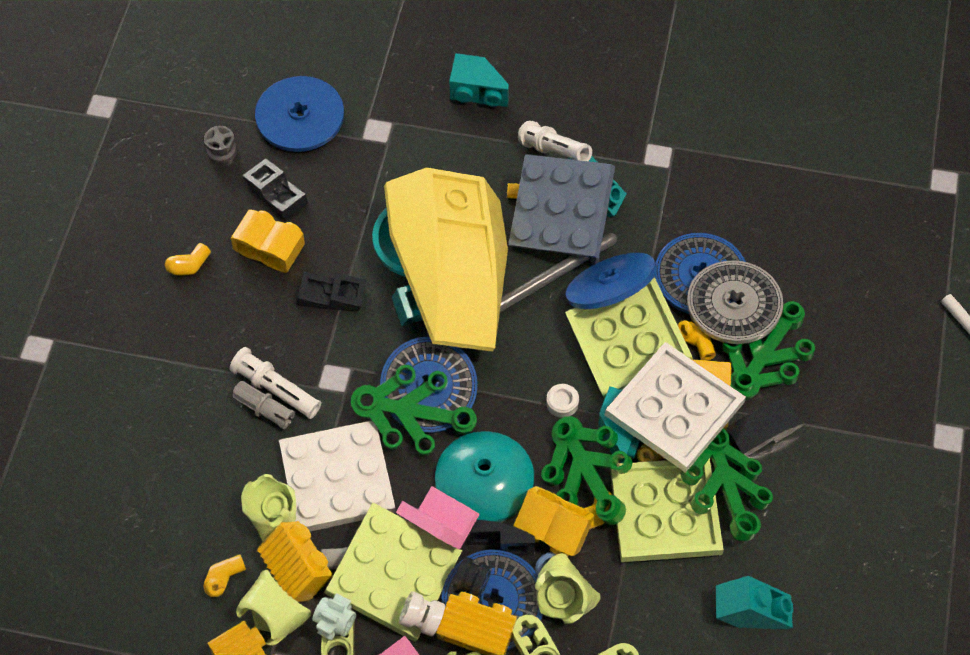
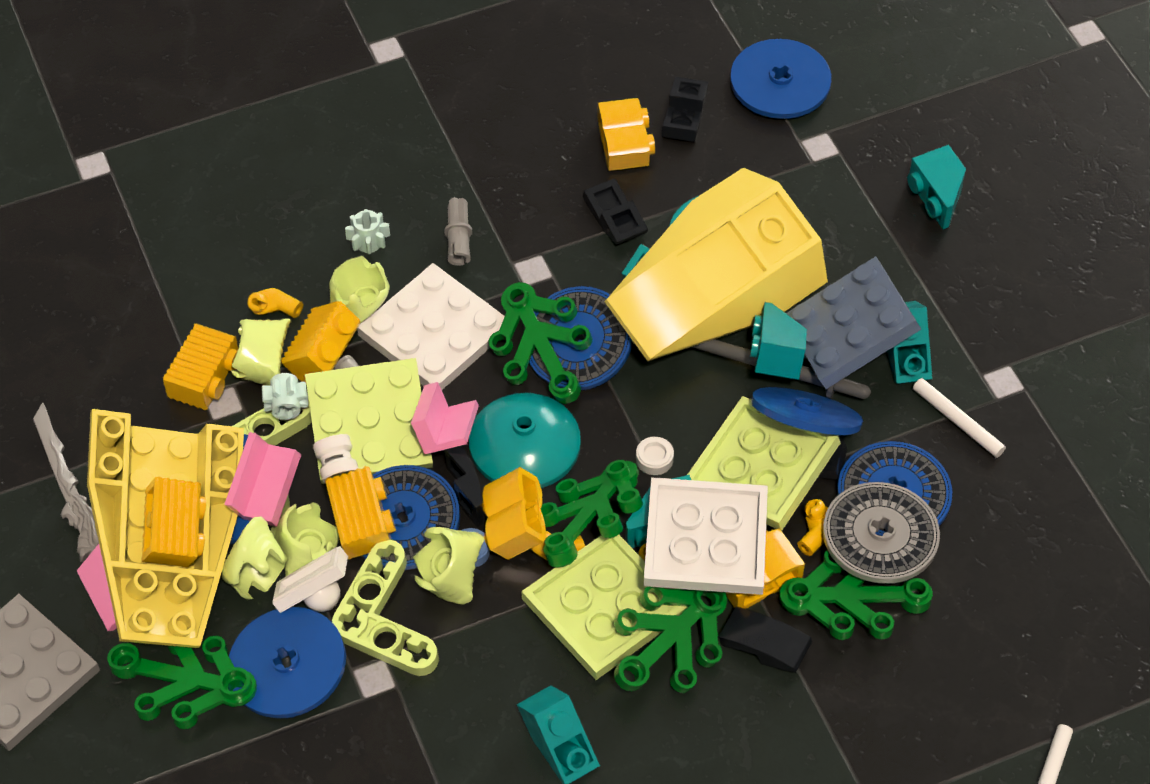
camera: 55 degrees right, 5 degrees down
yellow arm [165,243,211,275] -> none
flat silver wheel [204,126,237,164] -> none
white pin [230,347,322,419] -> none
black wheel [453,556,492,598] -> none
white pin [518,121,592,161] -> none
none -> light aqua gear [345,209,390,254]
none -> teal slope [750,302,807,380]
none -> white bar [913,378,1006,458]

